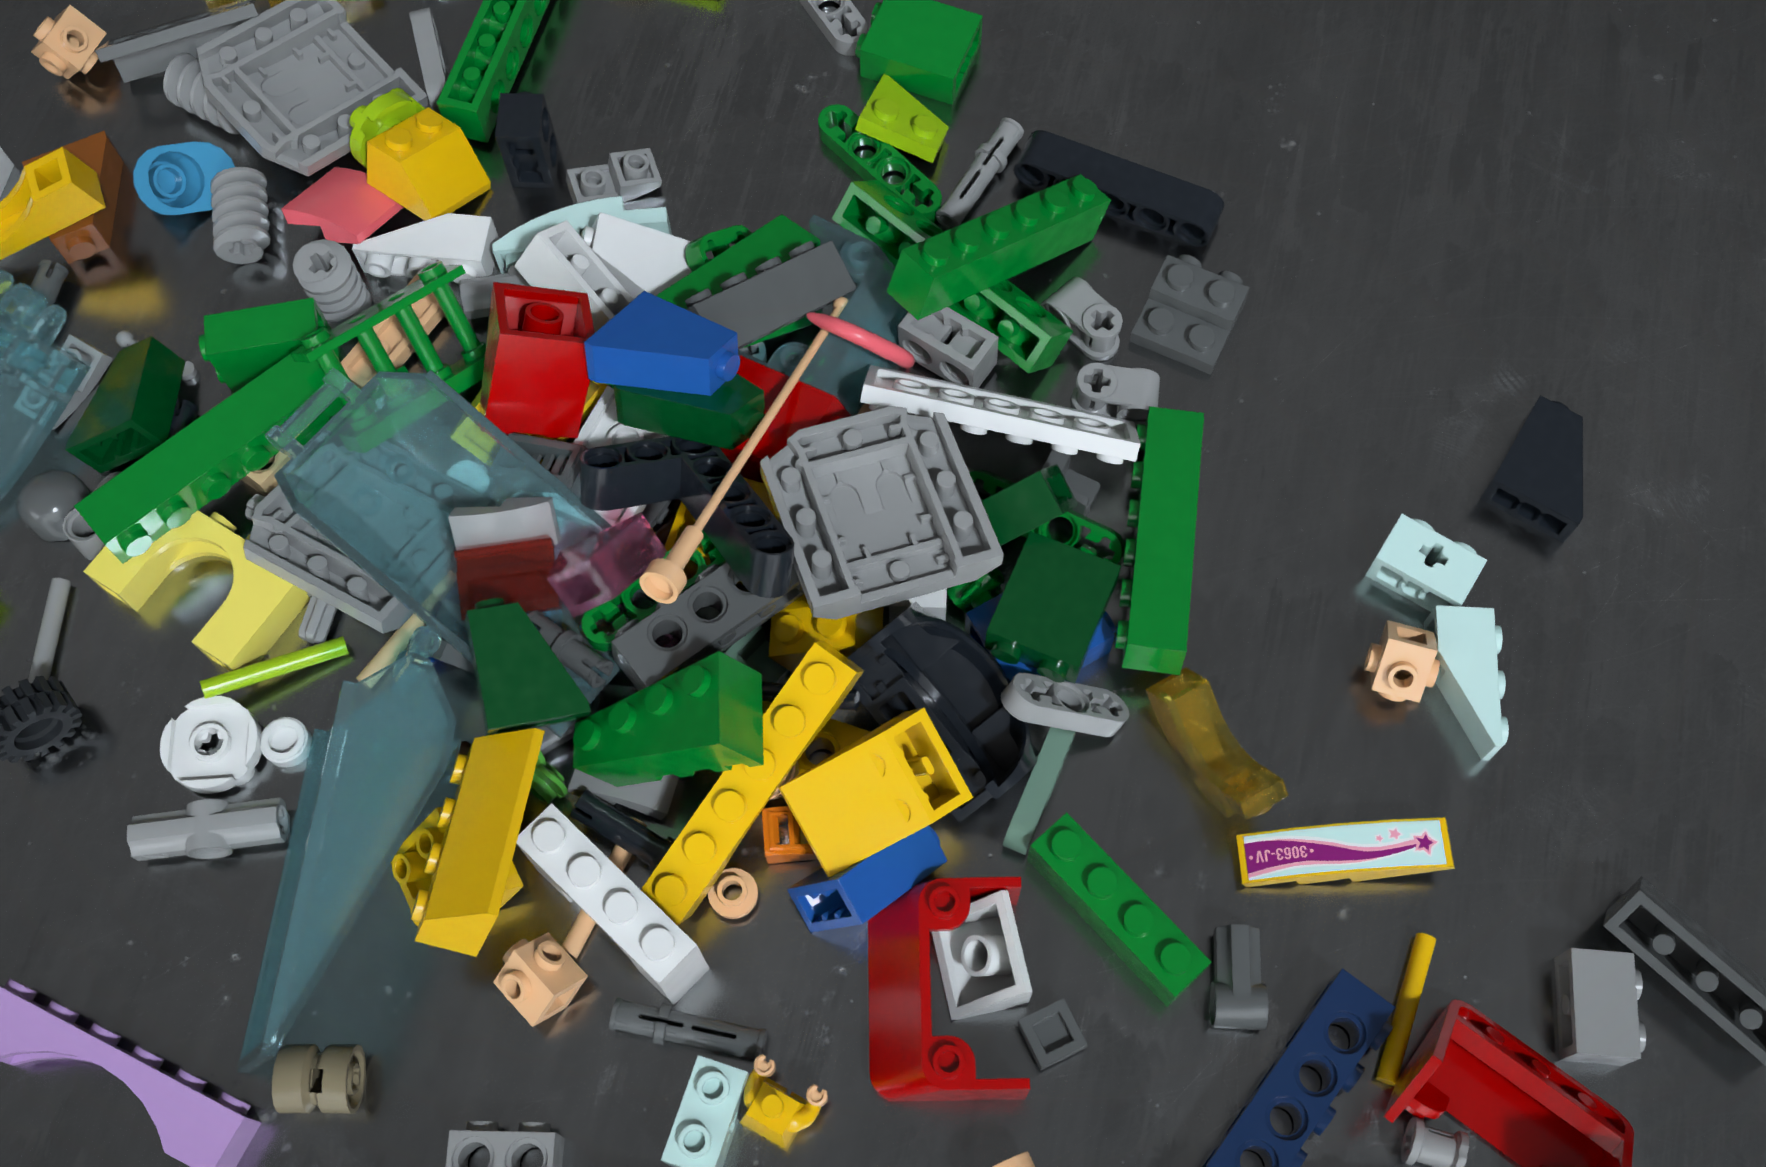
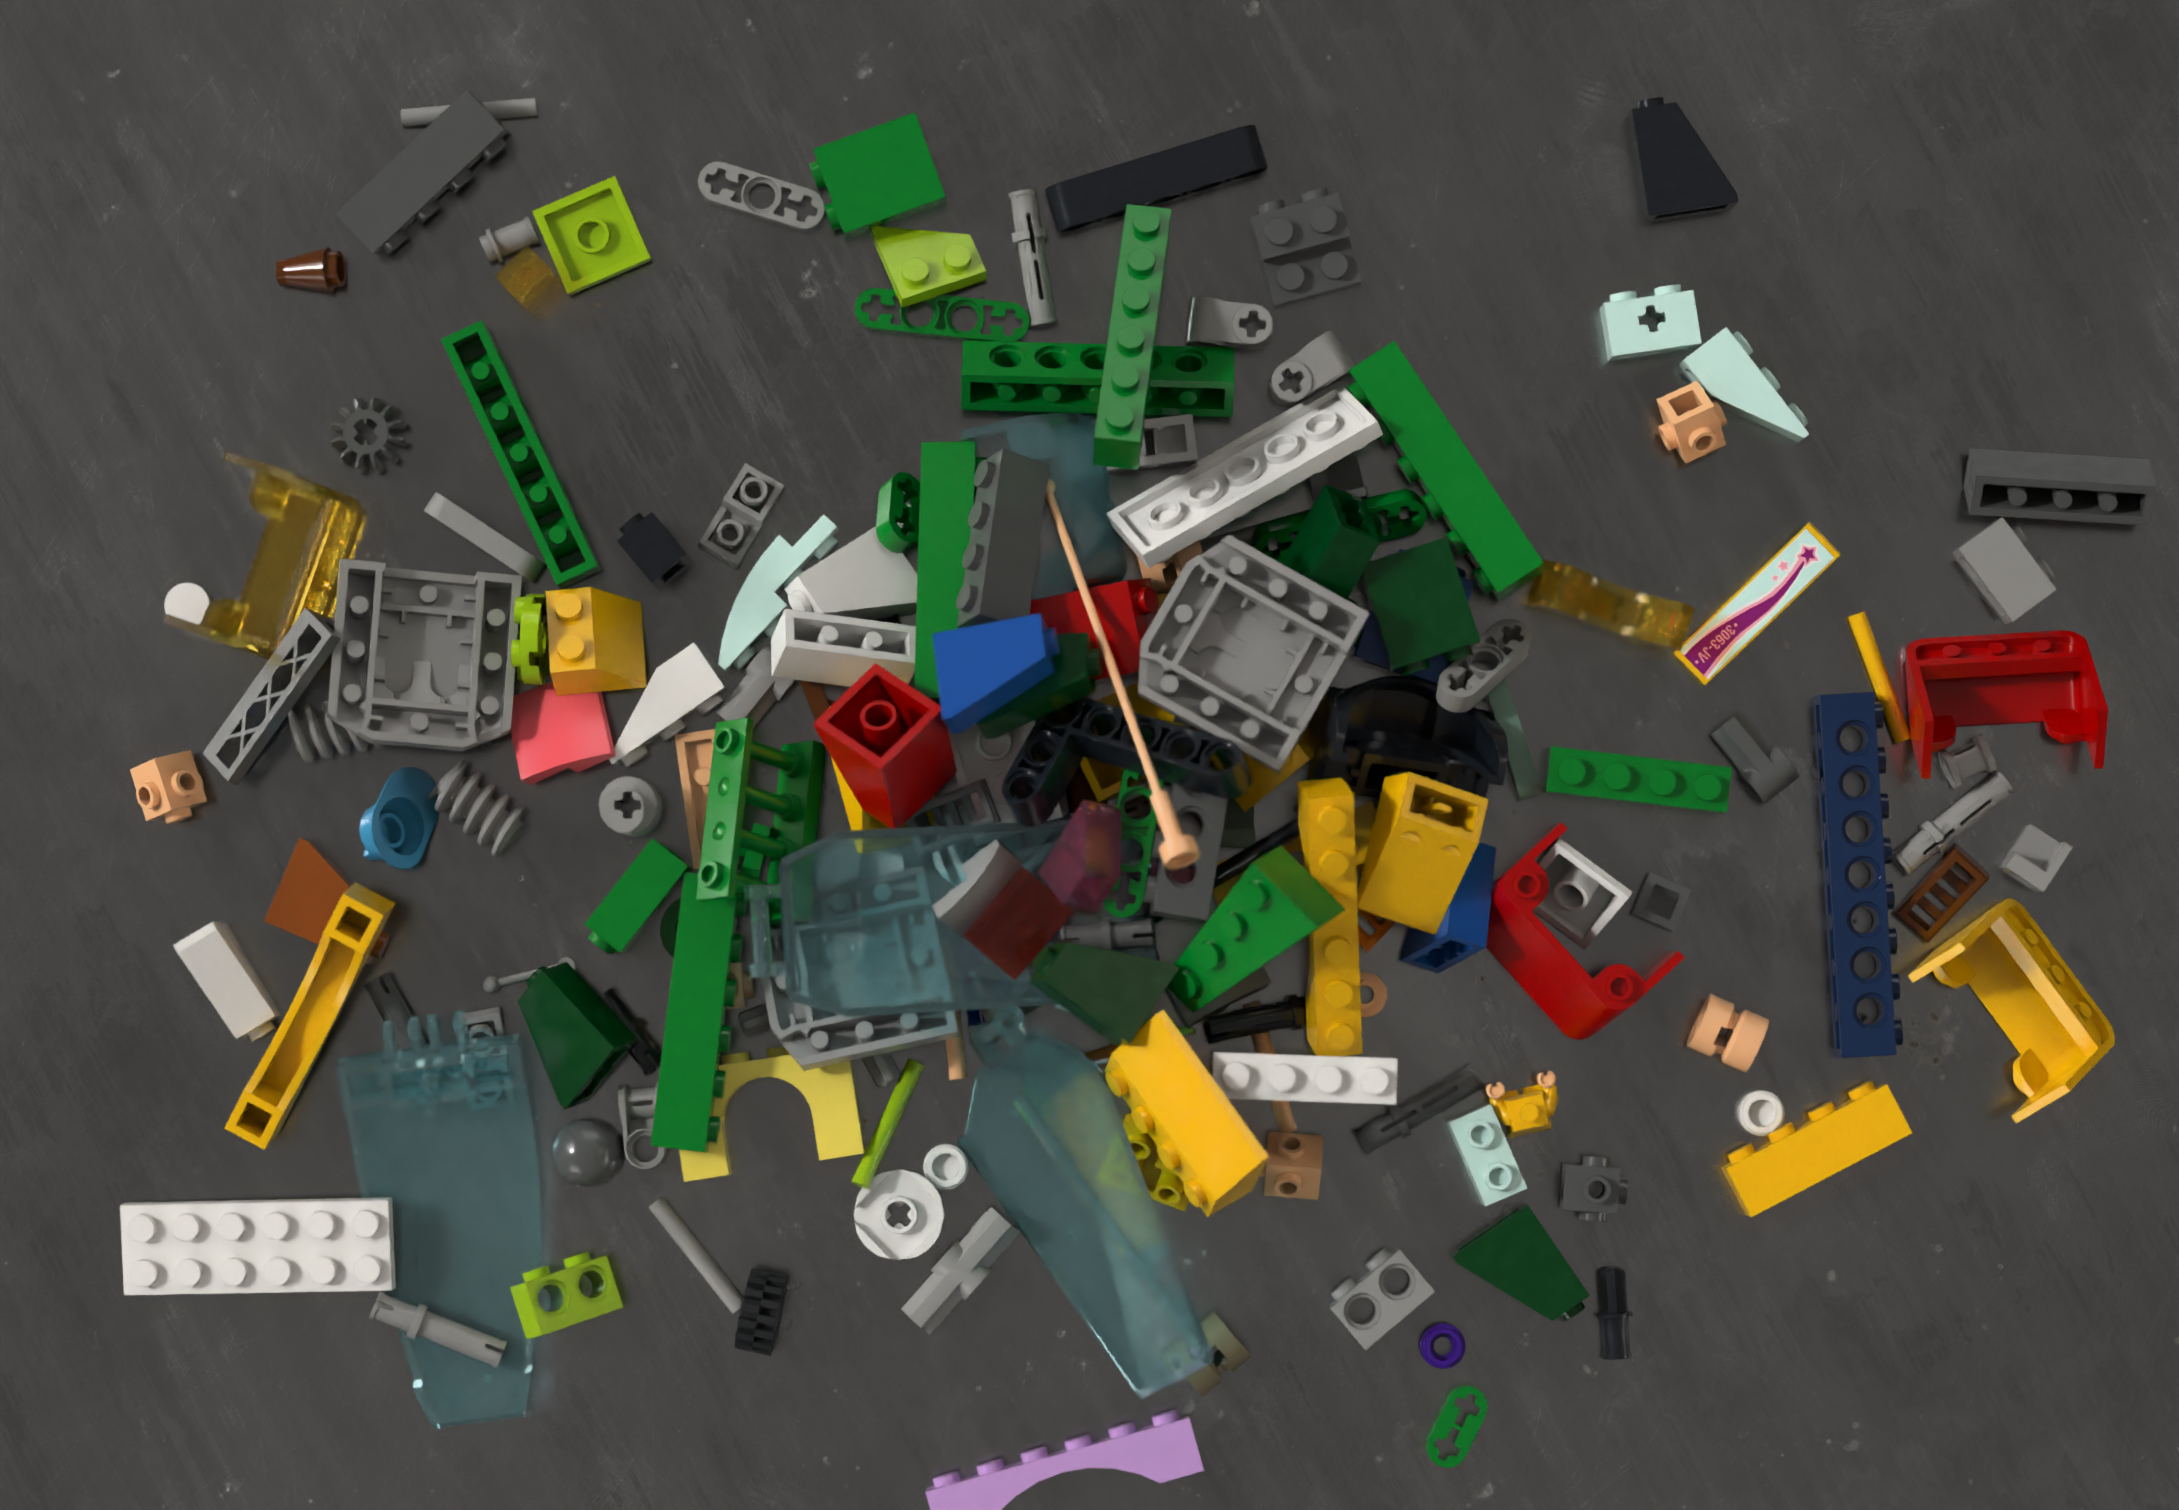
camera: 45 degrees left, 20 degrees up
coral animal [806,312,915,369] -> none

